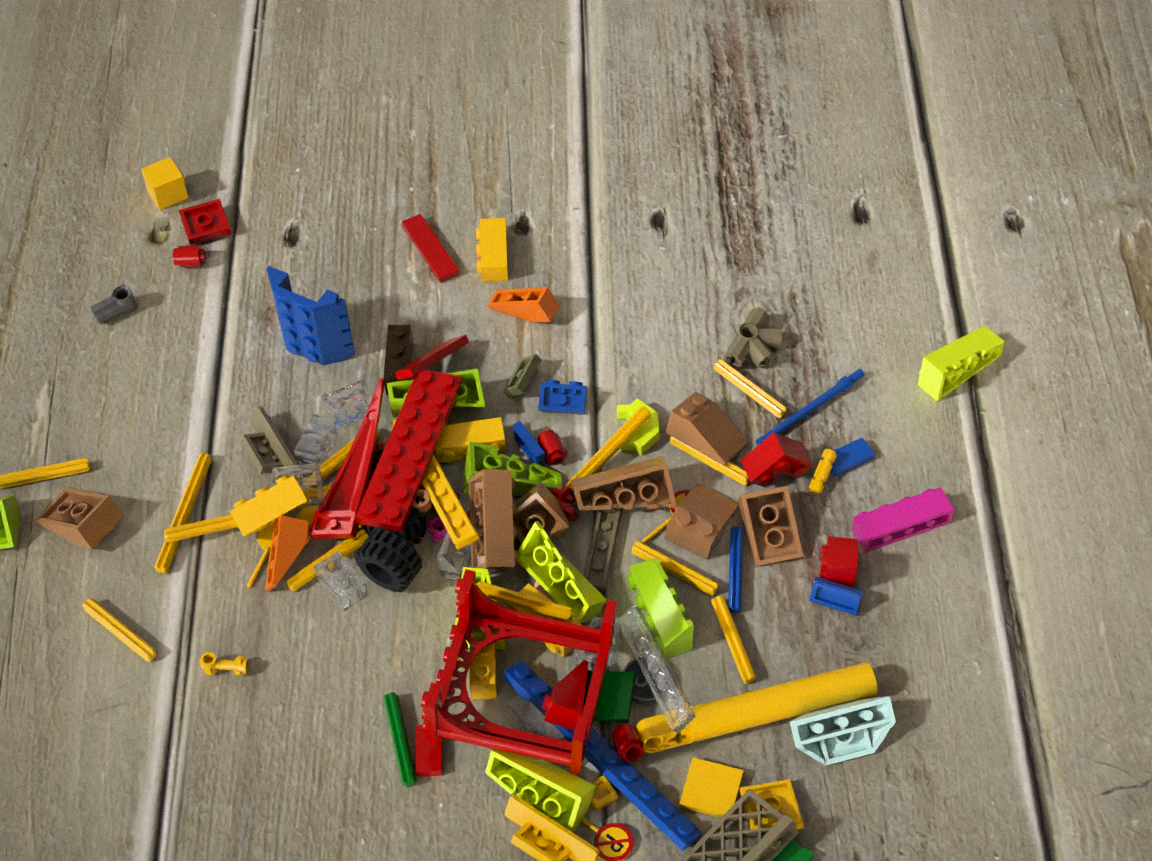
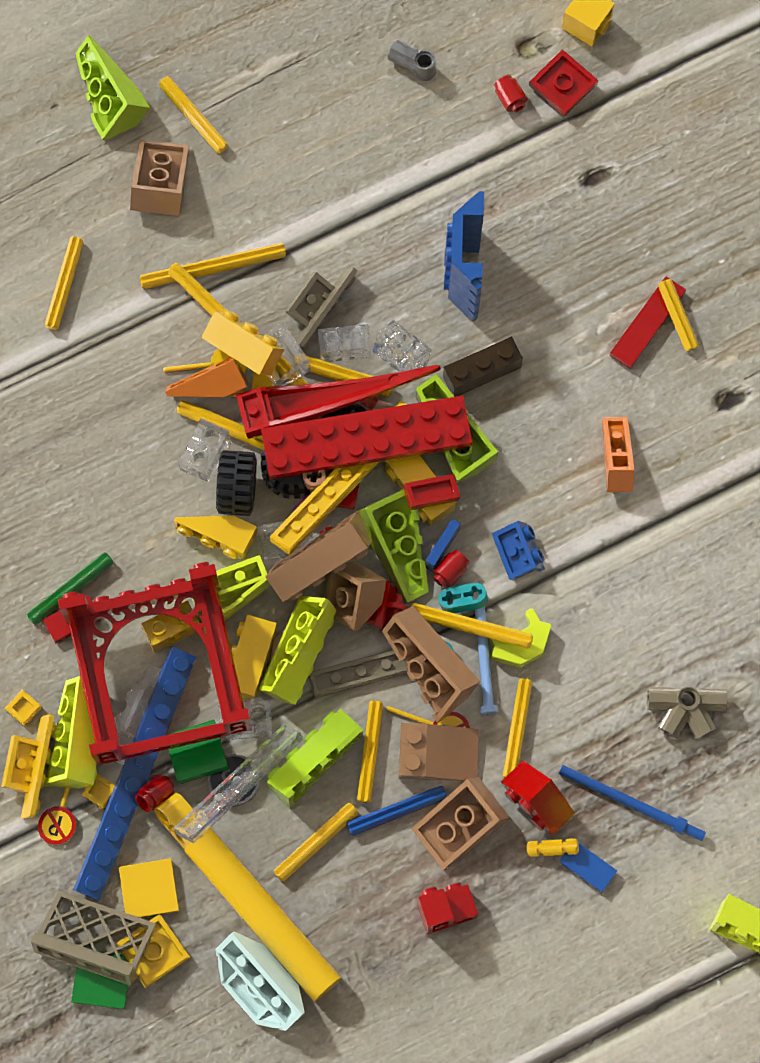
camera: 60 degrees right, 20 degrees up
yellow bar [199,652,249,675] -> none
red tile [394,335,469,380] -> none
yellow brick [476,218,508,282] -> none
yellow axle [477,581,572,621] -> none
olive plate [503,354,542,398] -> none
red slope [542,660,589,731] -> none
medium nougat slope [665,392,748,466] -> none
yellow axle [714,359,787,418] -> none
blue tile [809,576,864,616] -> none
dark pink brick [852,487,954,553] -> none
none -> yellow tile [5,689,42,727]
none -> yellow slope [174,516,258,560]
none -> red tile [403,474,461,510]
none -> teal beam [438,583,488,613]
none -> light blue bar [475,606,498,716]
none -> yellow axle [658,279,698,351]

